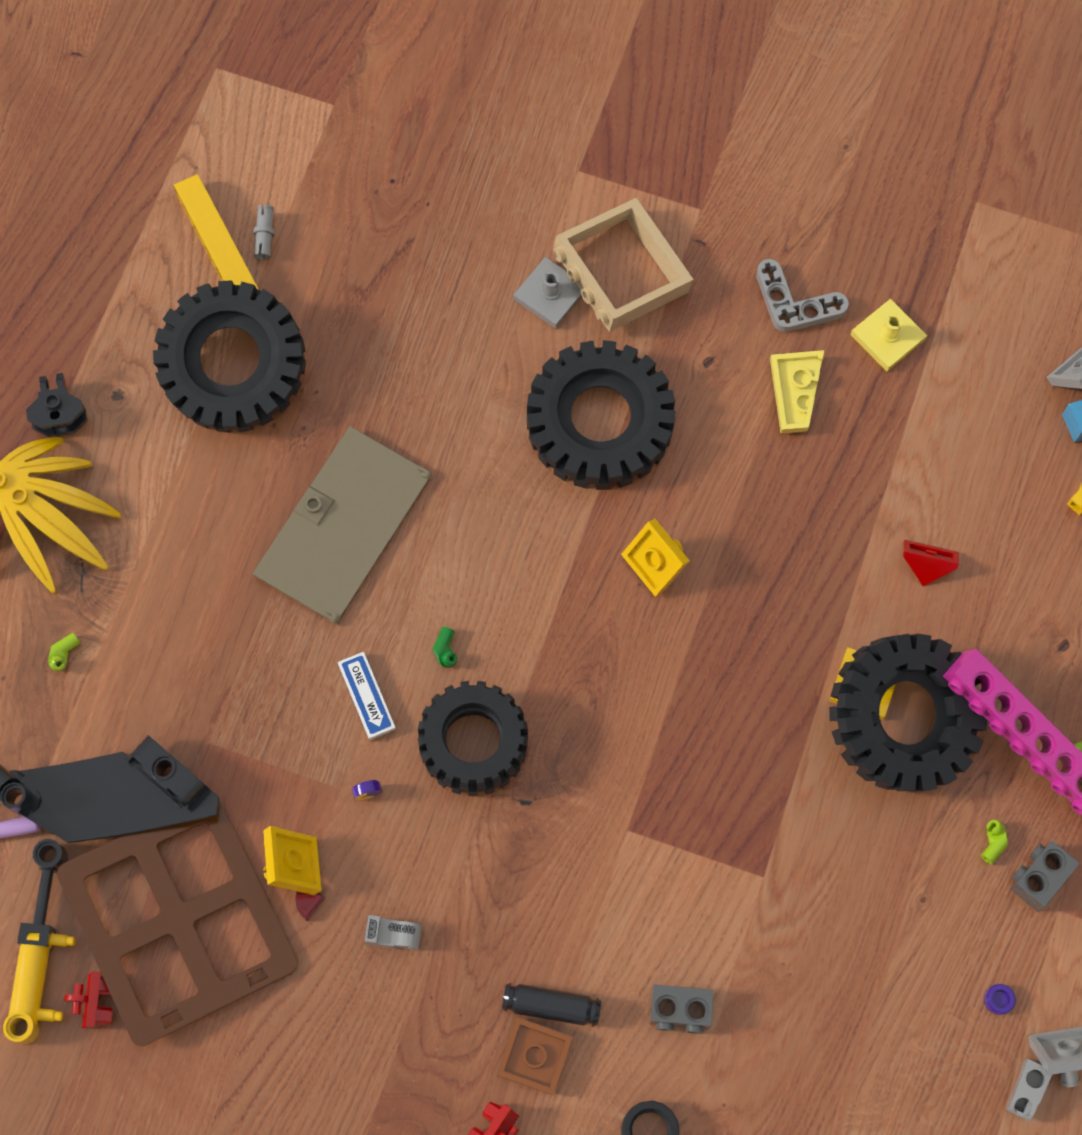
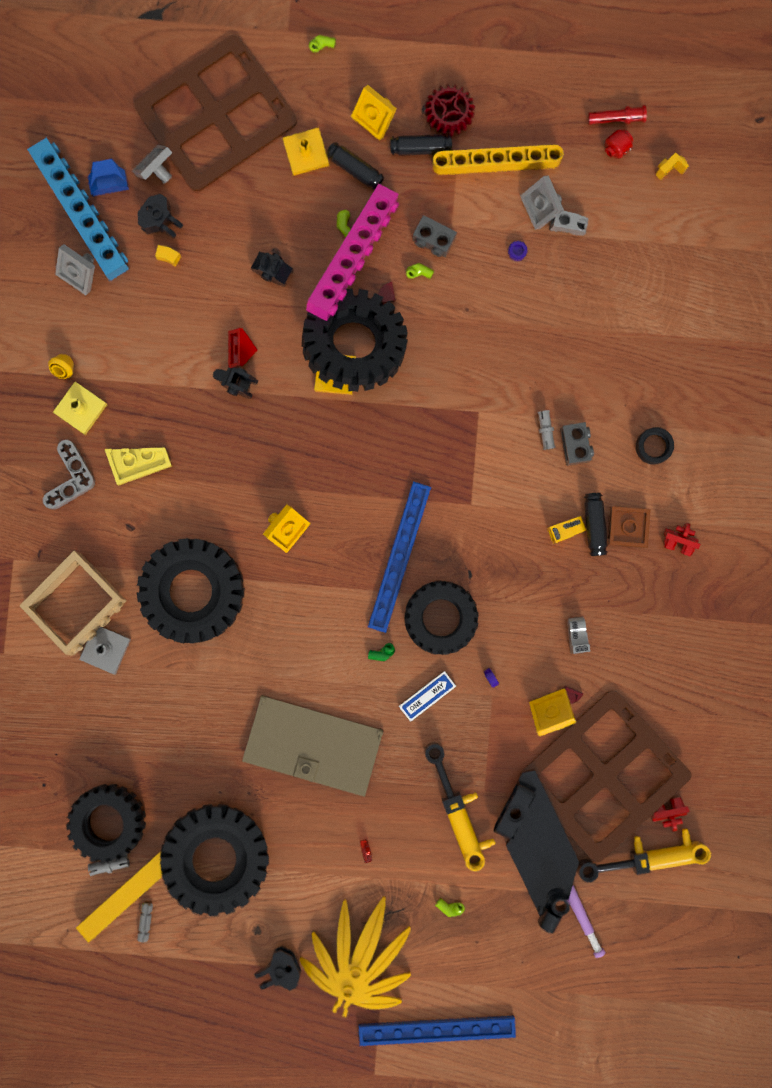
camera: 100 degrees left, 15 degrees up
none -> yellow cone [48,354,74,379]
none -> black tyre [66,784,146,863]
none -> light grey axle [137,902,153,942]
none -> black hinge [213,367,258,399]
none -> black hinge [251,251,294,287]
none -> clear red tile [360,839,372,863]
none -> blue tile [368,481,431,633]
none -> dark red tile [378,282,396,304]
none -> yellow piece [425,742,495,871]
none -> light grey pin [537,410,556,450]
none -> yellow leg [547,516,586,544]

